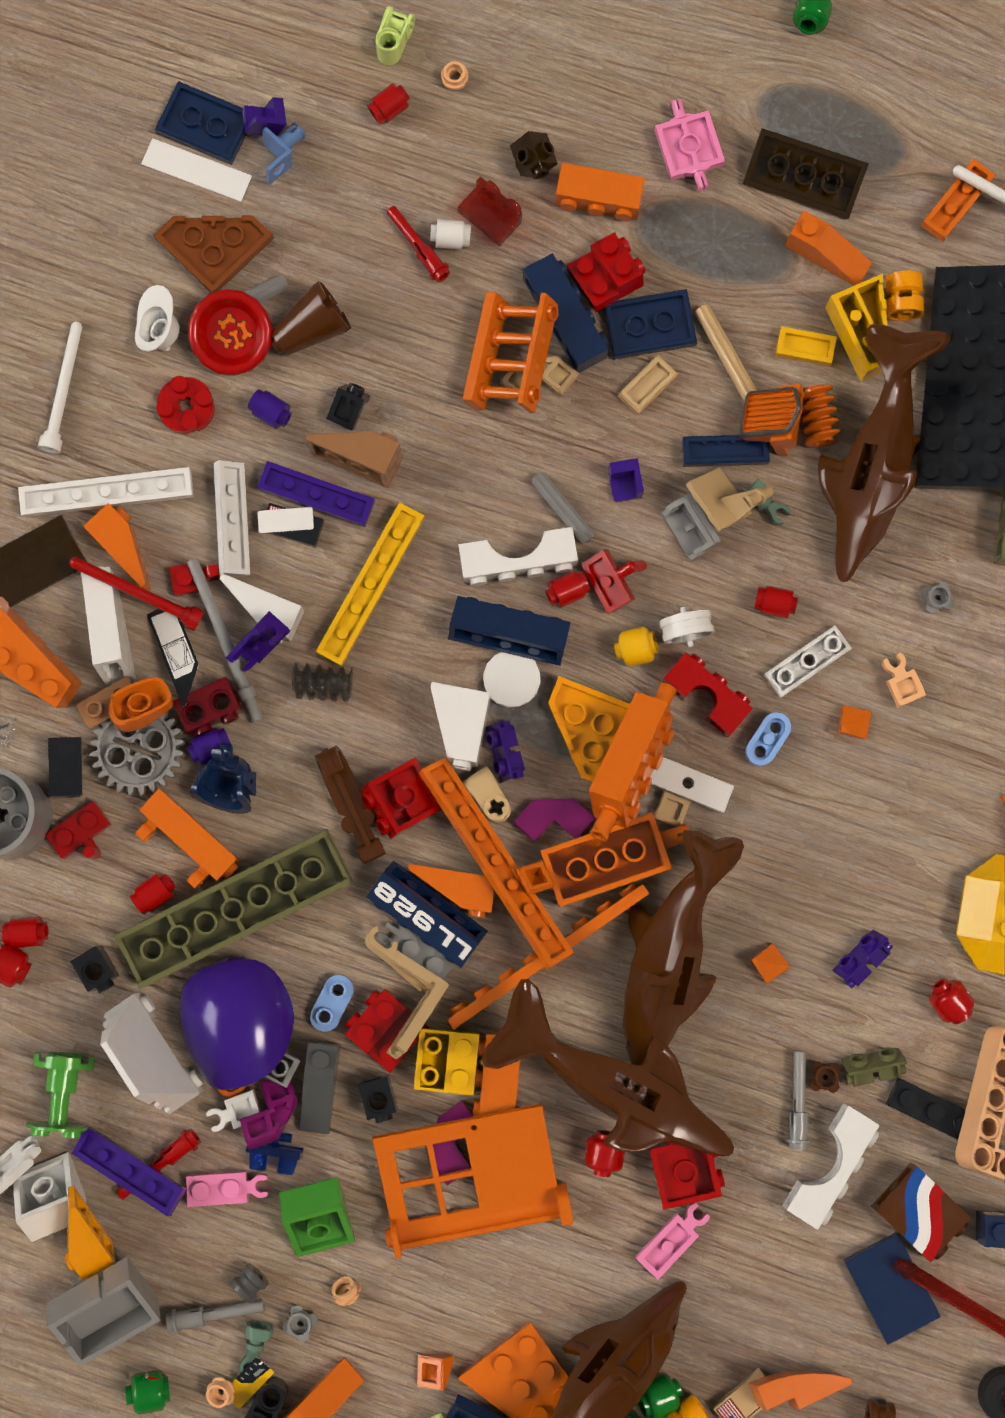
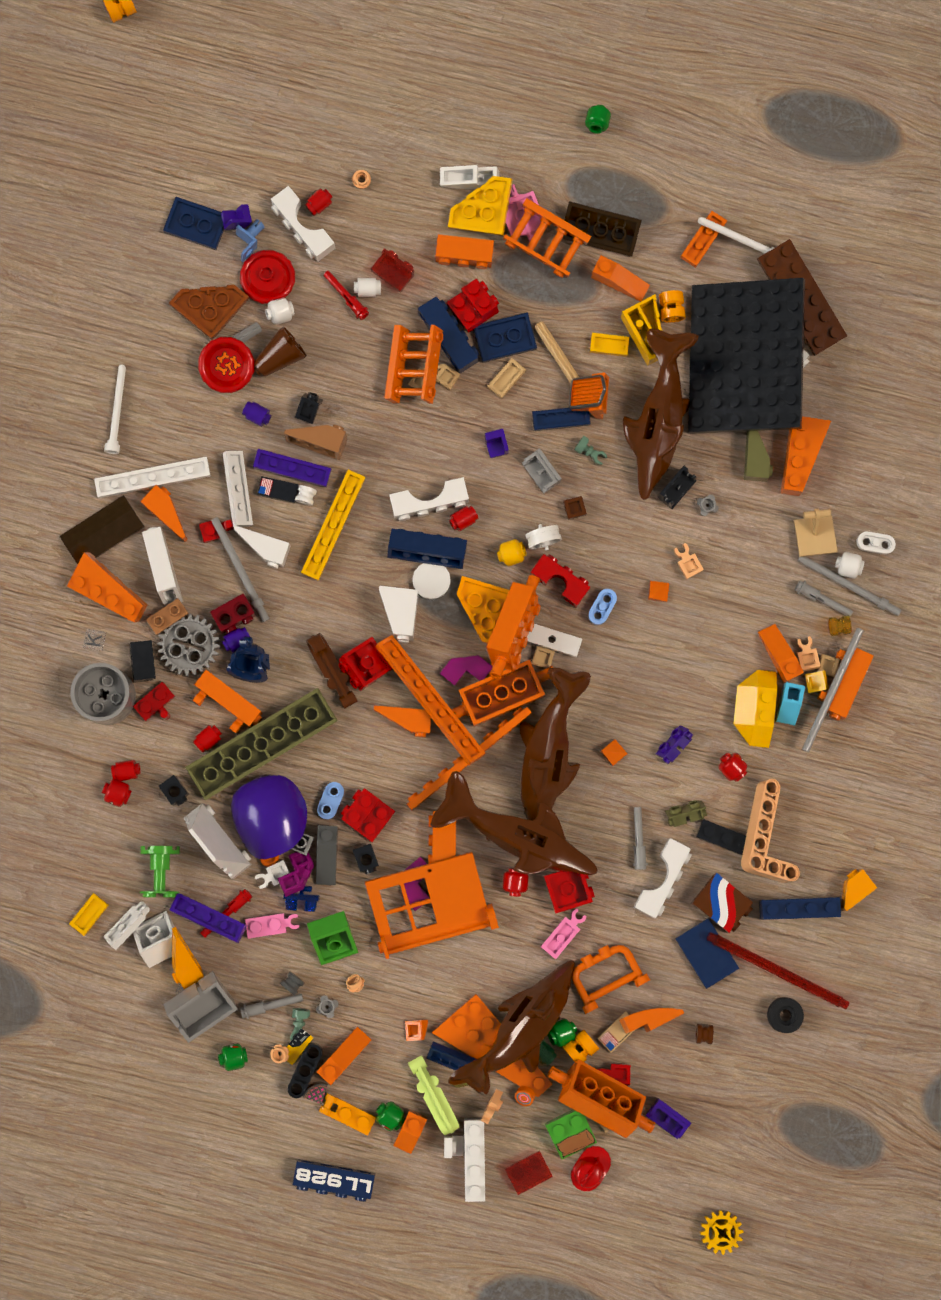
camera: 10 degrees left, 0 degrees up
red piece [69,557,204,631] -> none
orange piece [109,677,173,732] -> none
white piece [135,285,180,352] -> none
white sticker [141,138,252,201] -> none
sticker [147,609,199,706] -> none
red plate [156,376,215,435] -> none
dark purple hinge [226,611,291,672] -> none
white sticker [258,507,314,533] -> none
clear smoke piece [292,662,353,702] -> none
tan hinge [365,926,449,1059] -> none
dark blue brick [366,861,488,968] -> none
yellowish green piece [375,6,416,65] -> none
light grey hinge [378,922,455,980] -> none
yellow slope [414,1028,480,1095] -> none
tan piece [462,766,511,823] -> none
dark purple hinge [486,721,525,783] -> none
dark brown brick [510,131,558,179] -> none
orange slope [516,860,555,895] -> none
light grey axle [532,472,594,544] -> none
red plate [581,549,647,614] -> none
tan plate [686,467,774,532] -> none
red brick [754,585,798,619] -> none
white tile [764,625,852,698] -> none
orange piece [801,384,841,448] -> none
reddish brown plate [810,1061,841,1093] -> none
none -> red piece [240,250,295,304]
none -> white head [265,298,295,325]
none -> white arch [271,186,336,262]
none -> white wheel [295,485,317,506]
none -> white slope [440,165,499,190]
none -> yellow plate [448,176,513,236]
none -> orange fence [503,198,592,278]
none -> reddish brown plate [563,496,587,520]
none -> orange bar [571,945,650,1014]
none -> black hinge [658,466,696,509]

